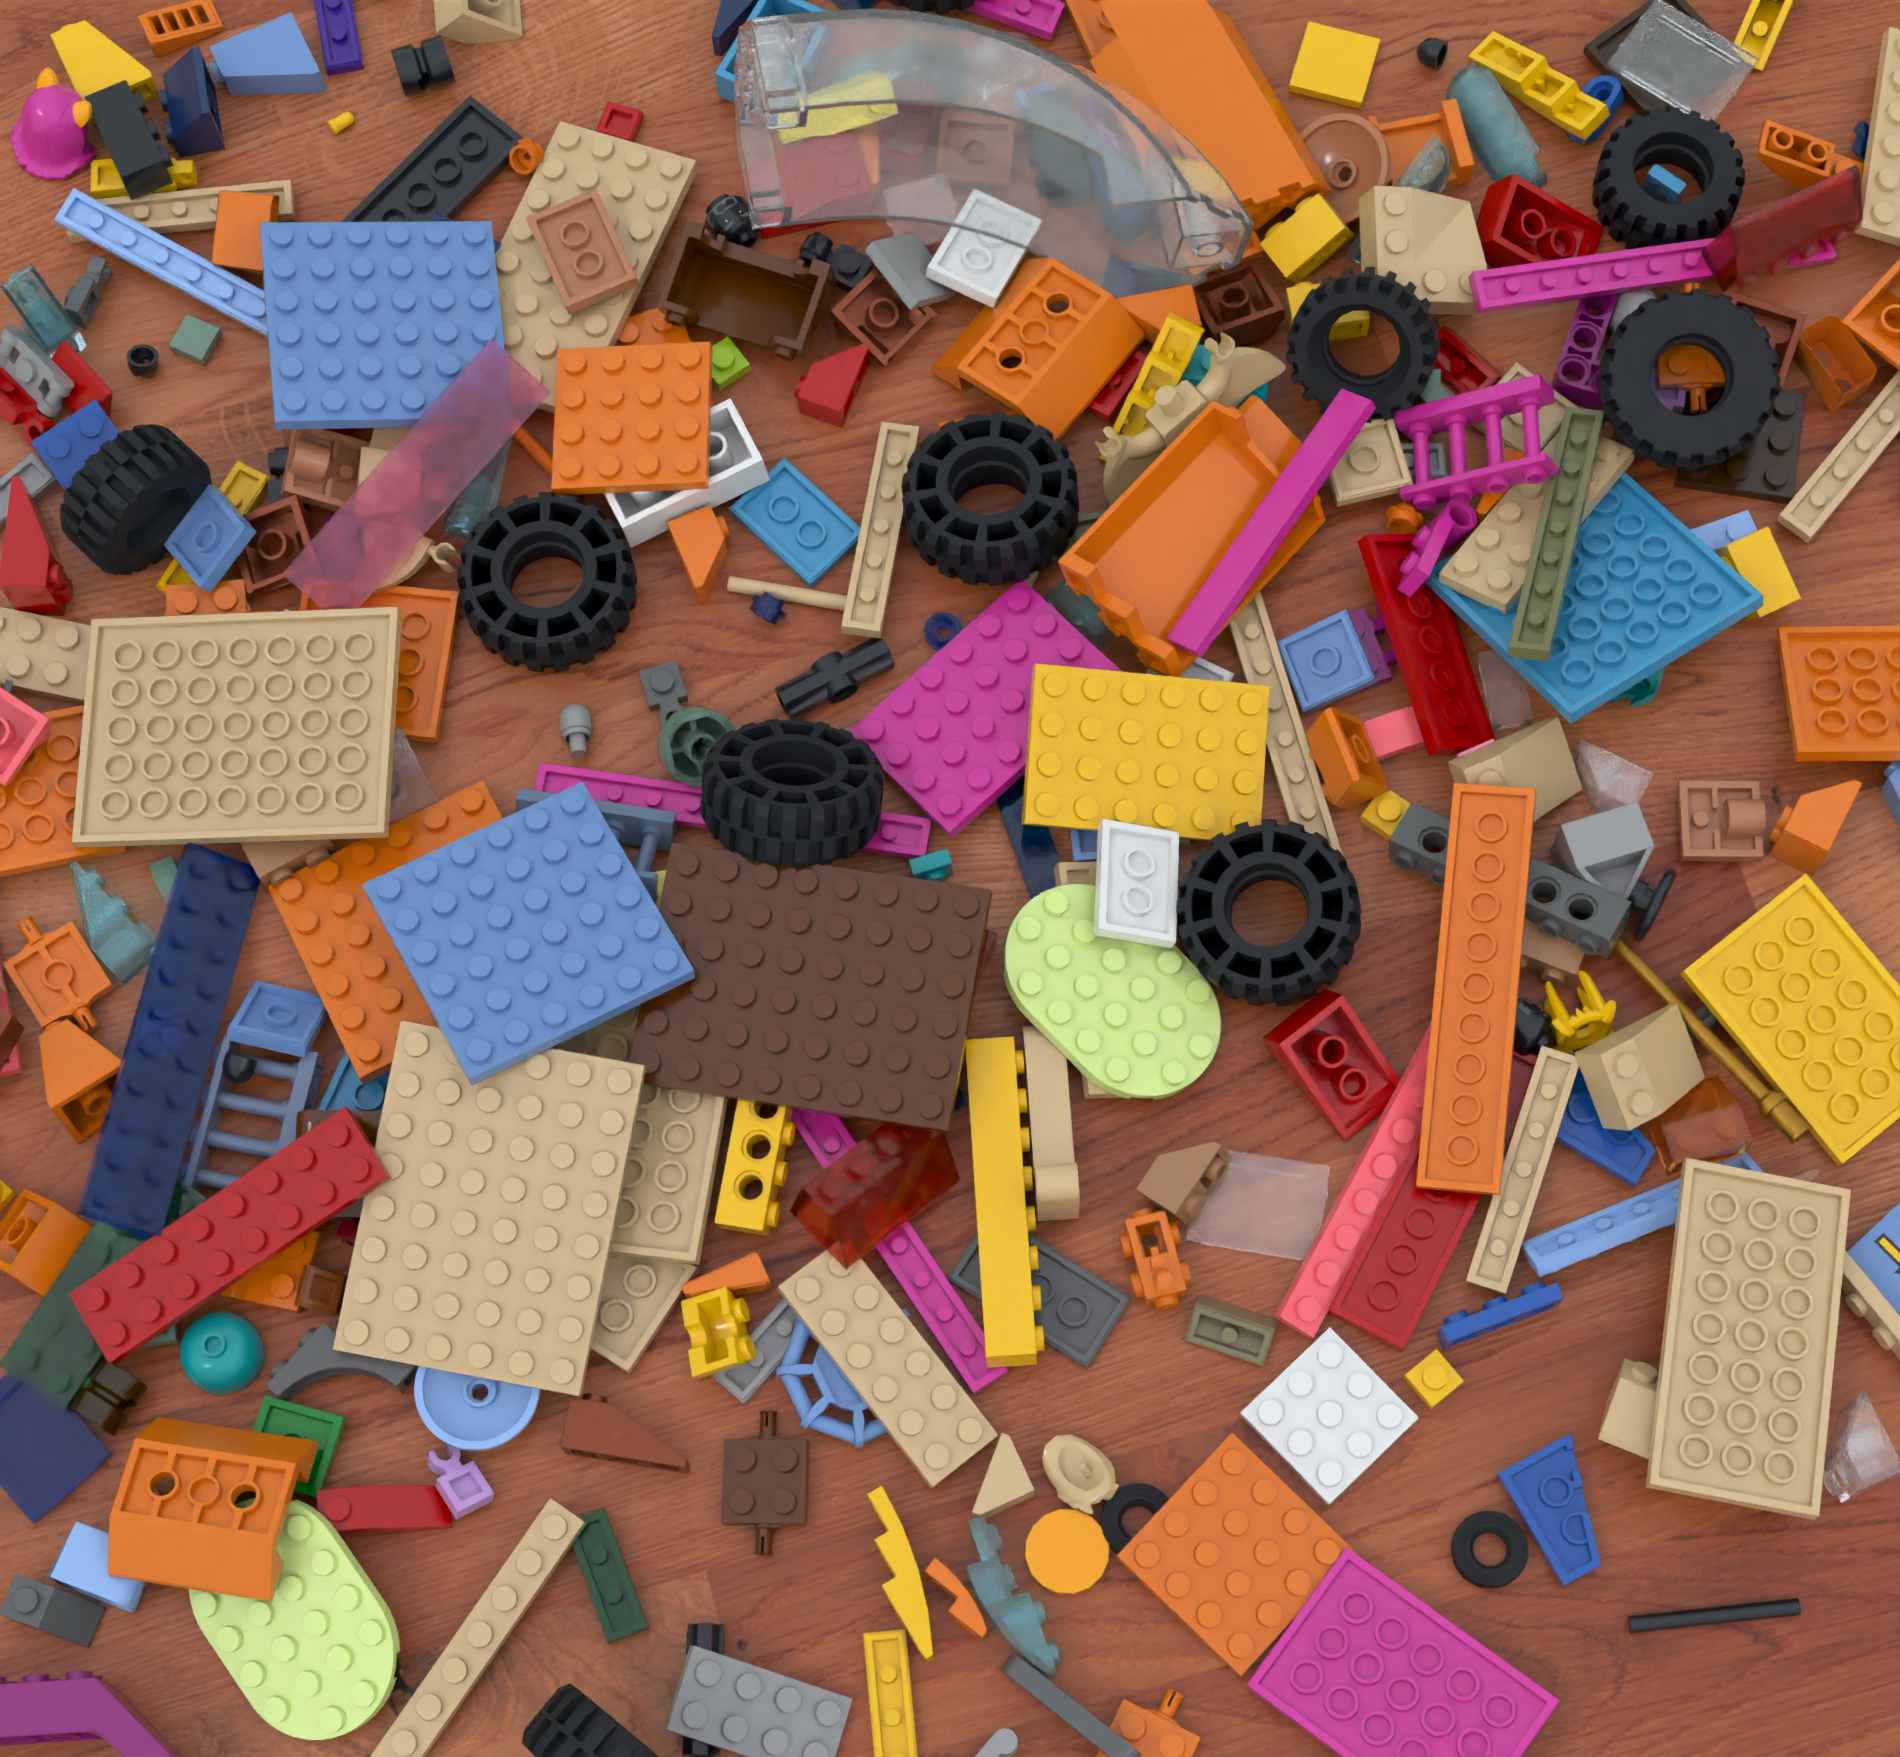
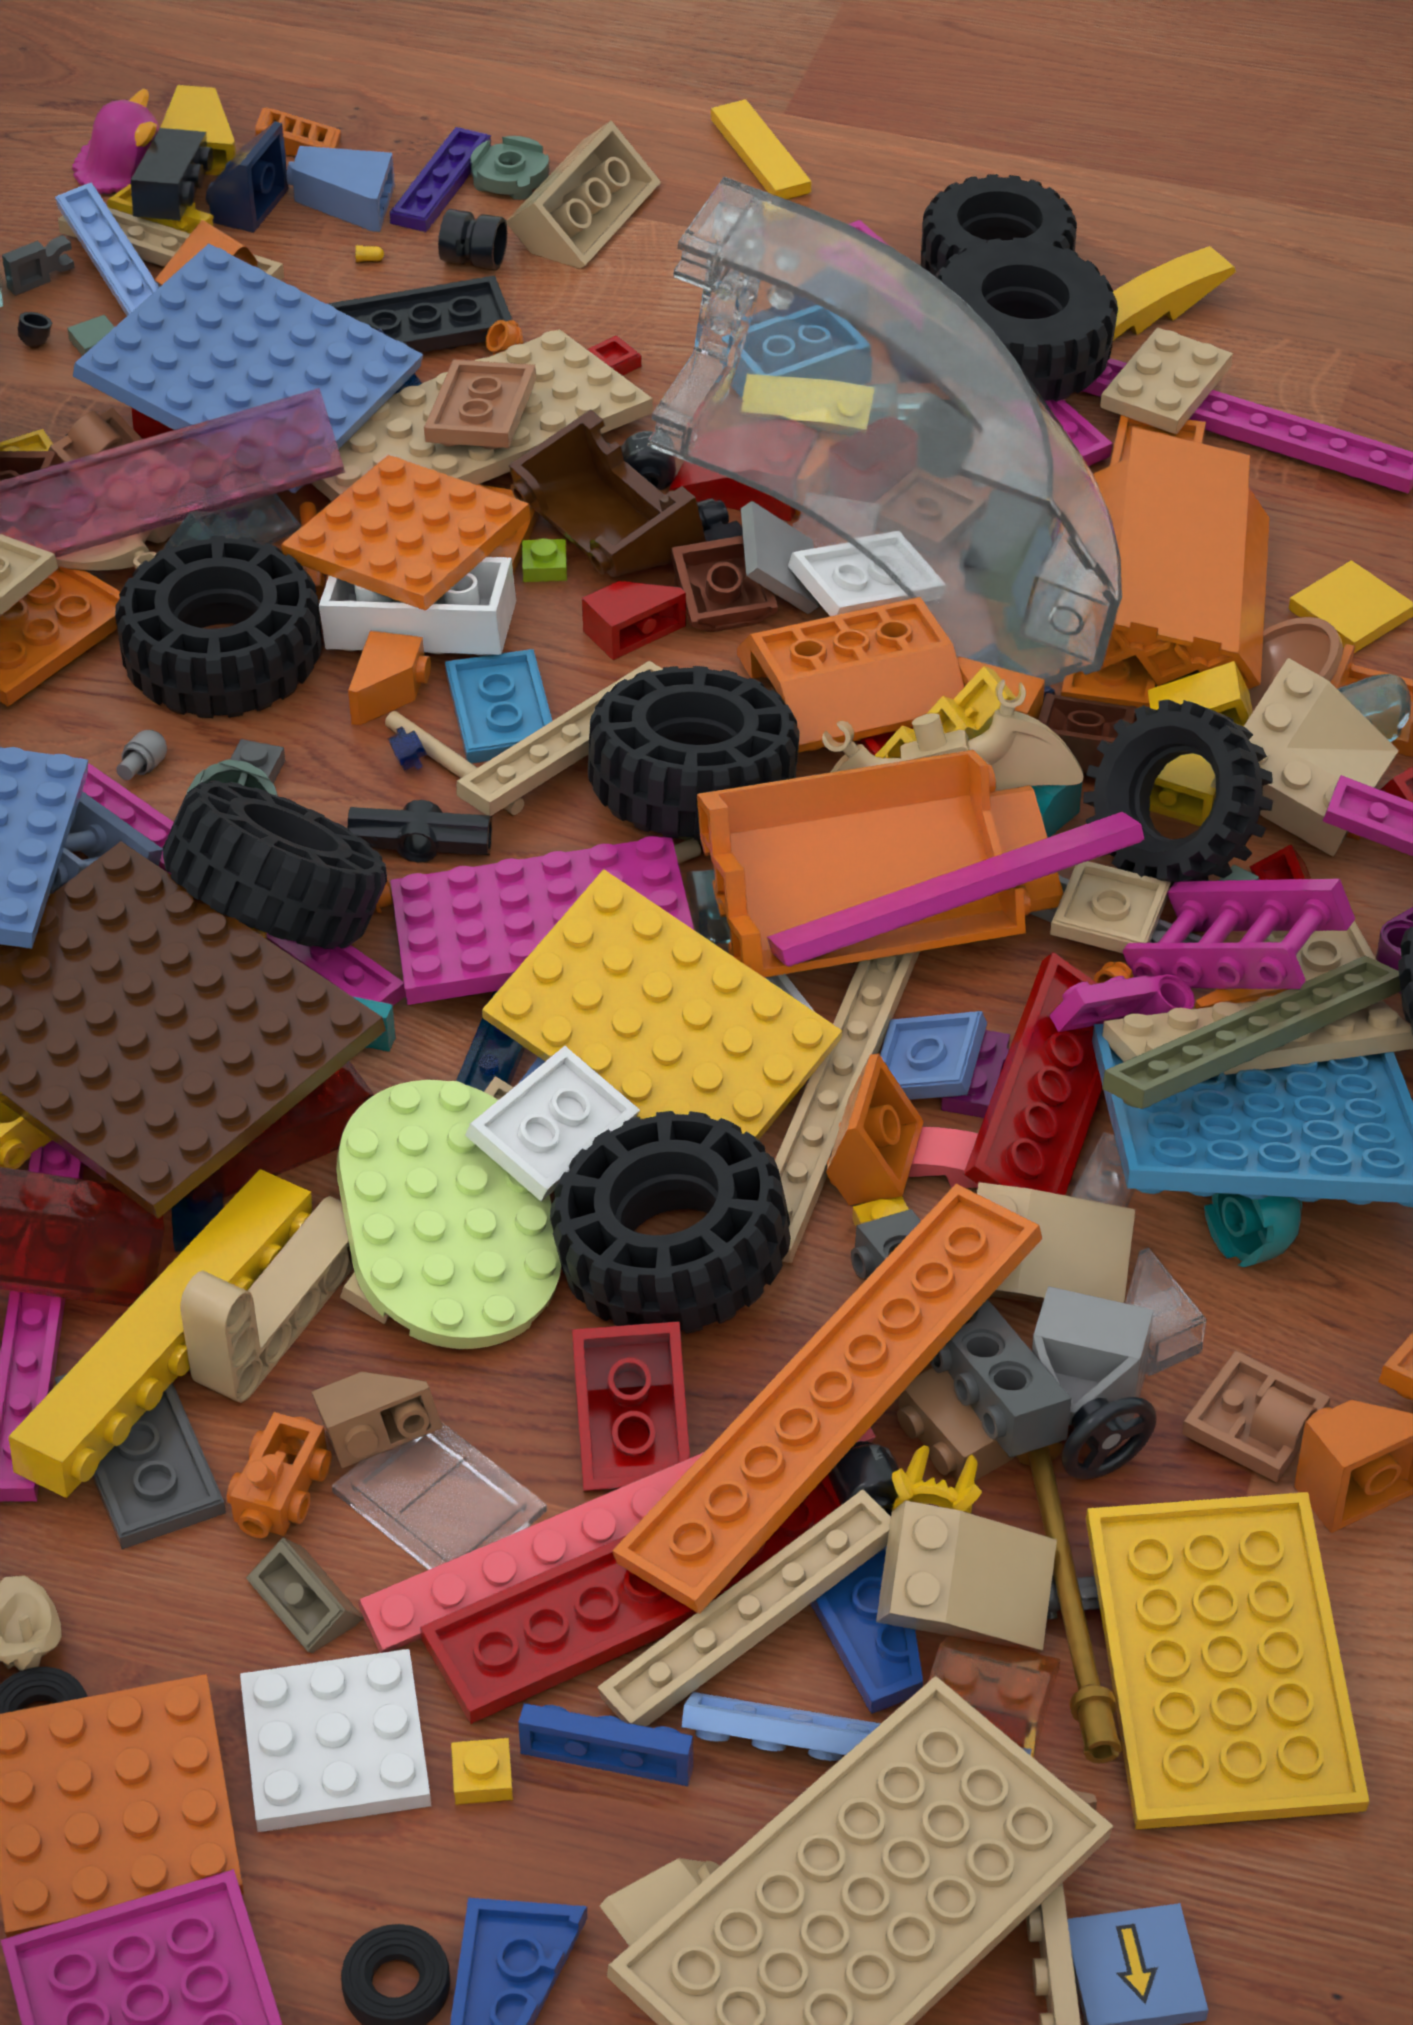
camera: 30 degrees right, 25 degrees down
clear blue plate [924,612,963,650] -> none

